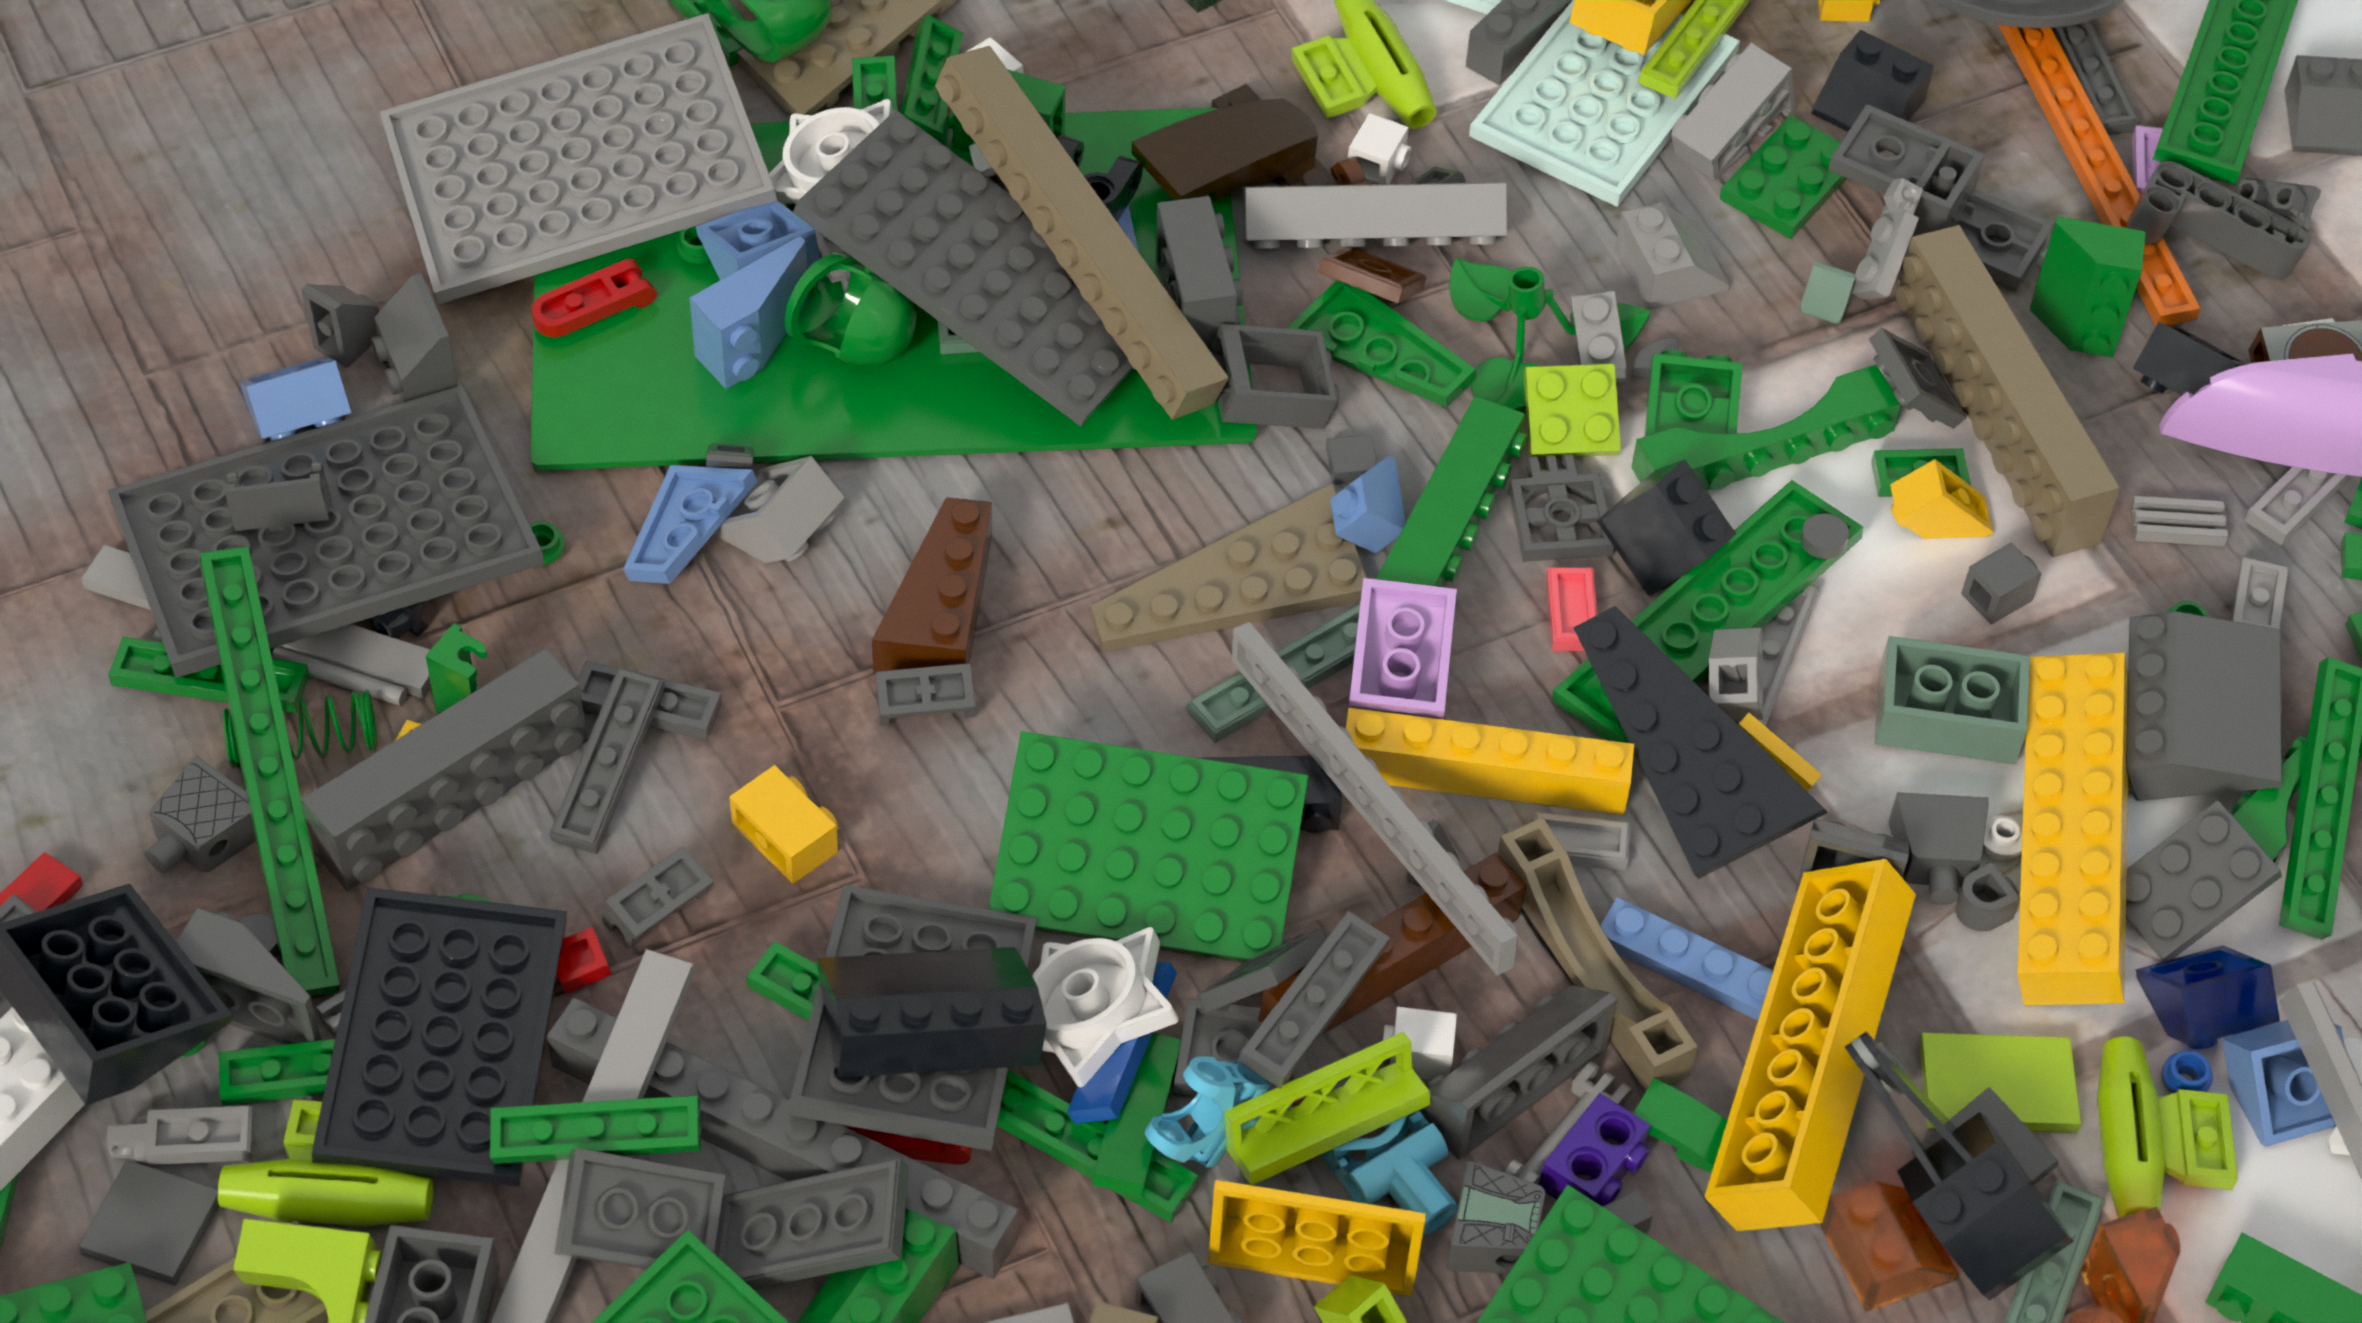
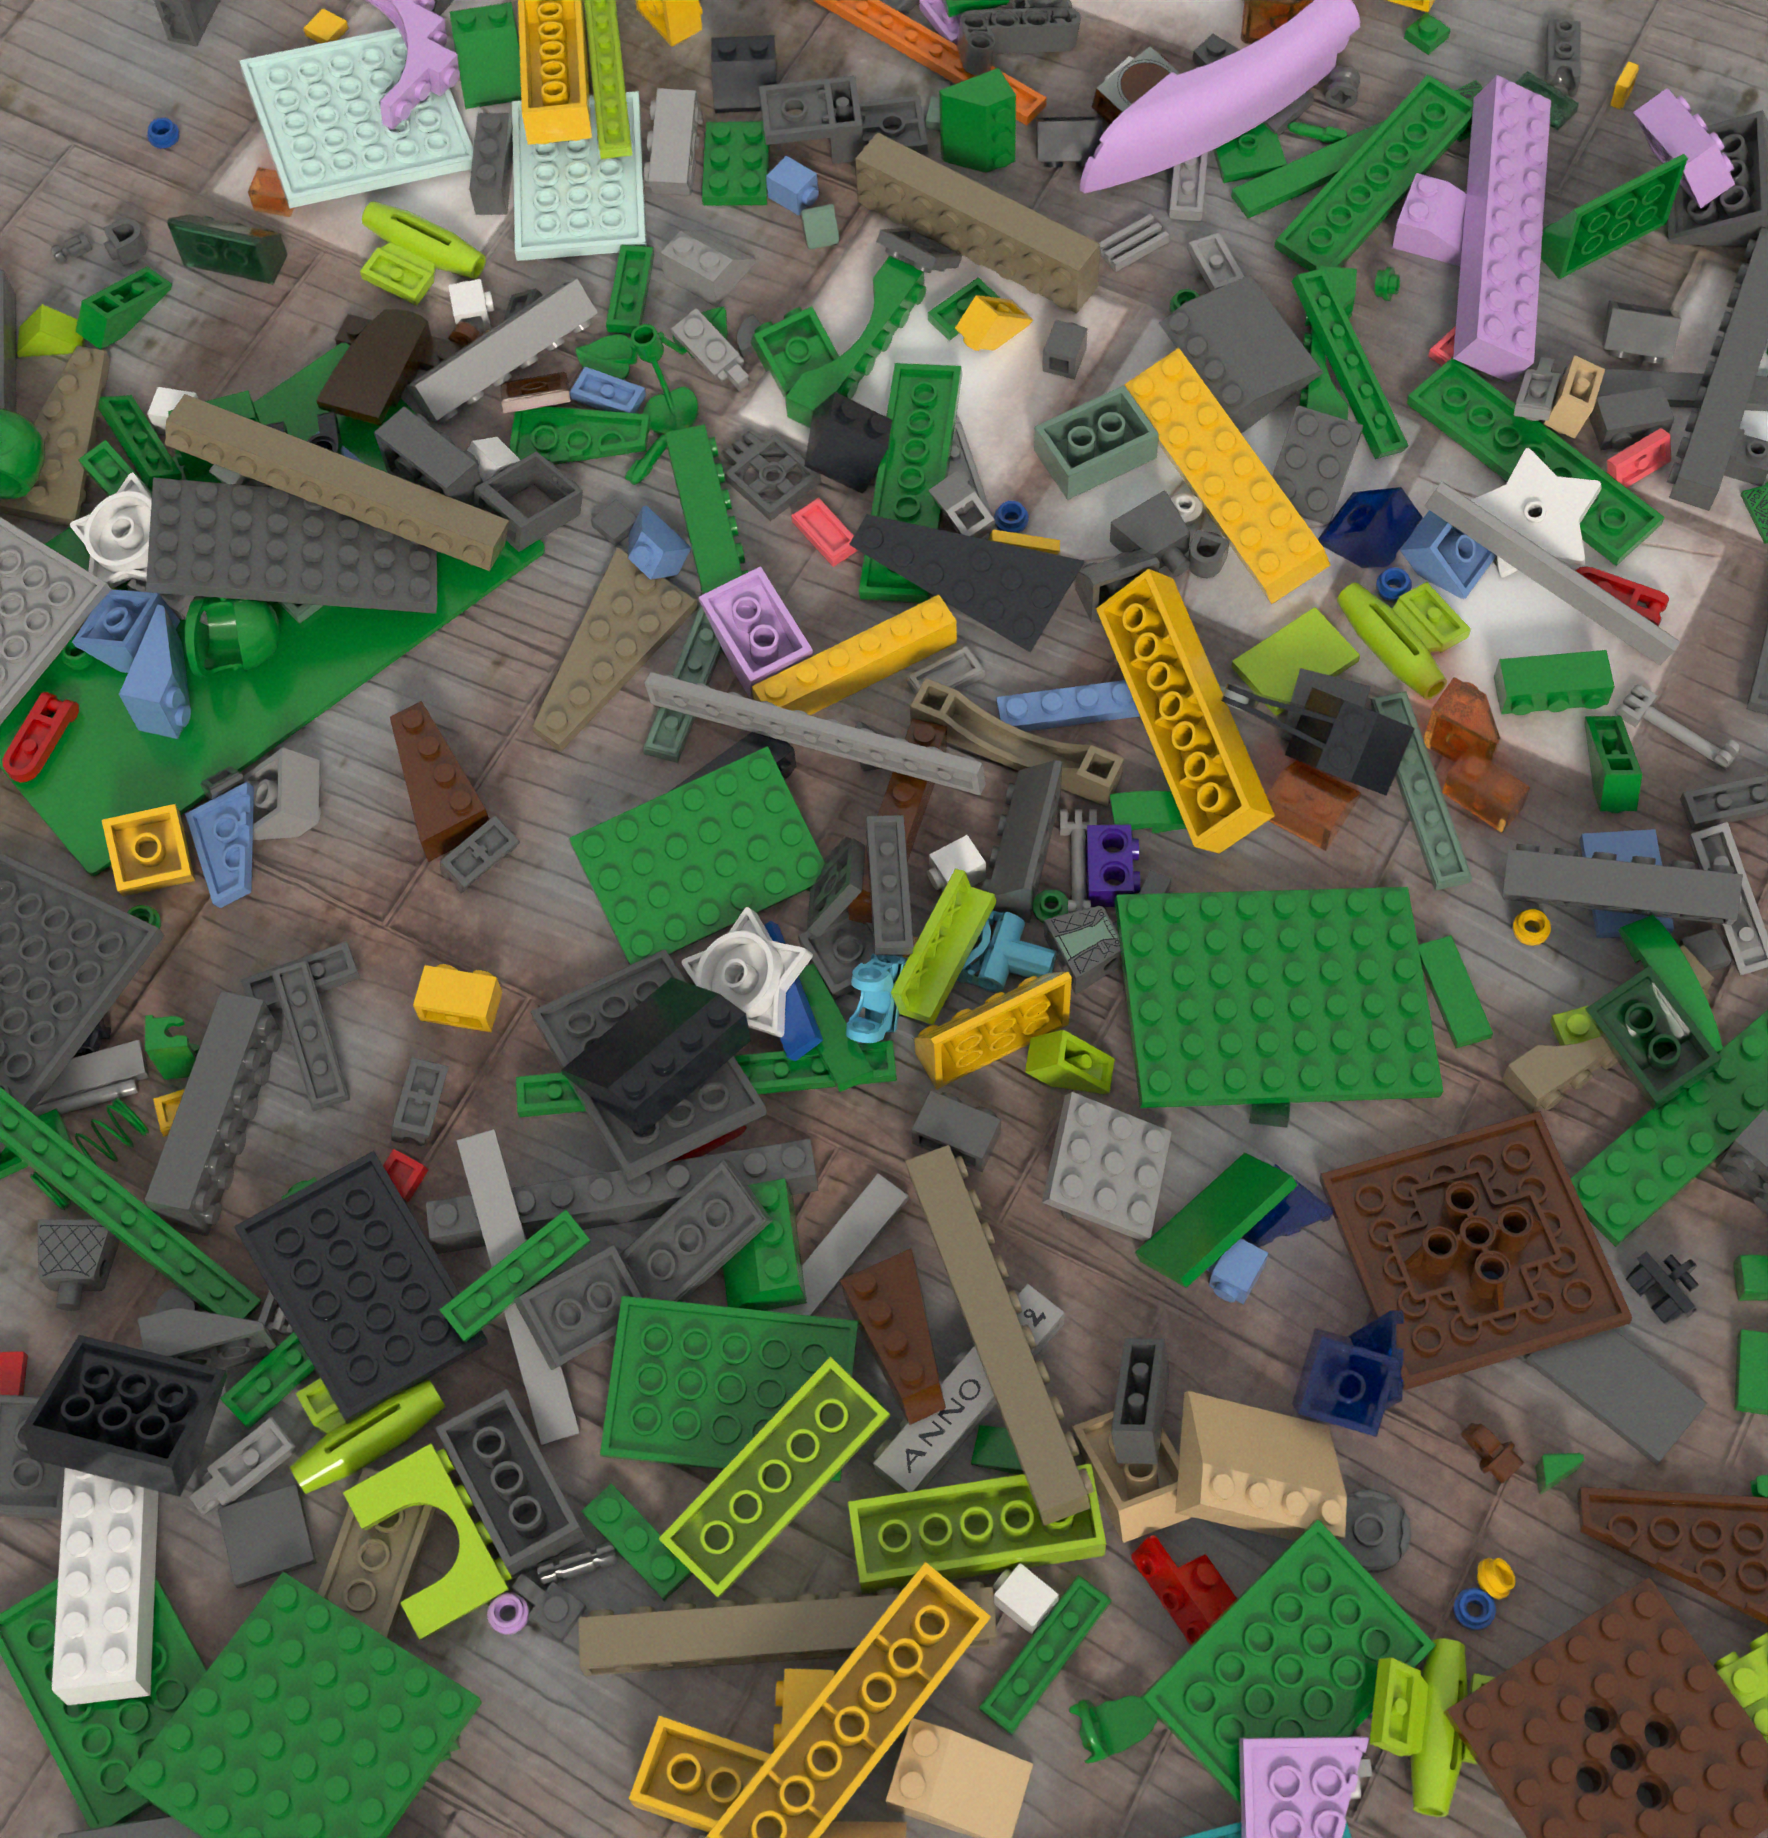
camera: 30 degrees left, 10 degrees up
lime plate [1523,364,1621,458] -> none
dark grey tile [1801,513,1849,559] -> none
light grey hinge [1852,178,1923,300] -> none
none -> yellow brick [102,804,195,897]
none -> white brick [467,437,520,482]
none -> medium blue plate [570,367,646,413]
none -> green plate [606,245,655,334]
none -> green piece [625,434,667,485]
none -> medium blue brick [766,156,819,216]
none -> blue plate [994,501,1029,533]
none -> green plate [1033,889,1068,924]

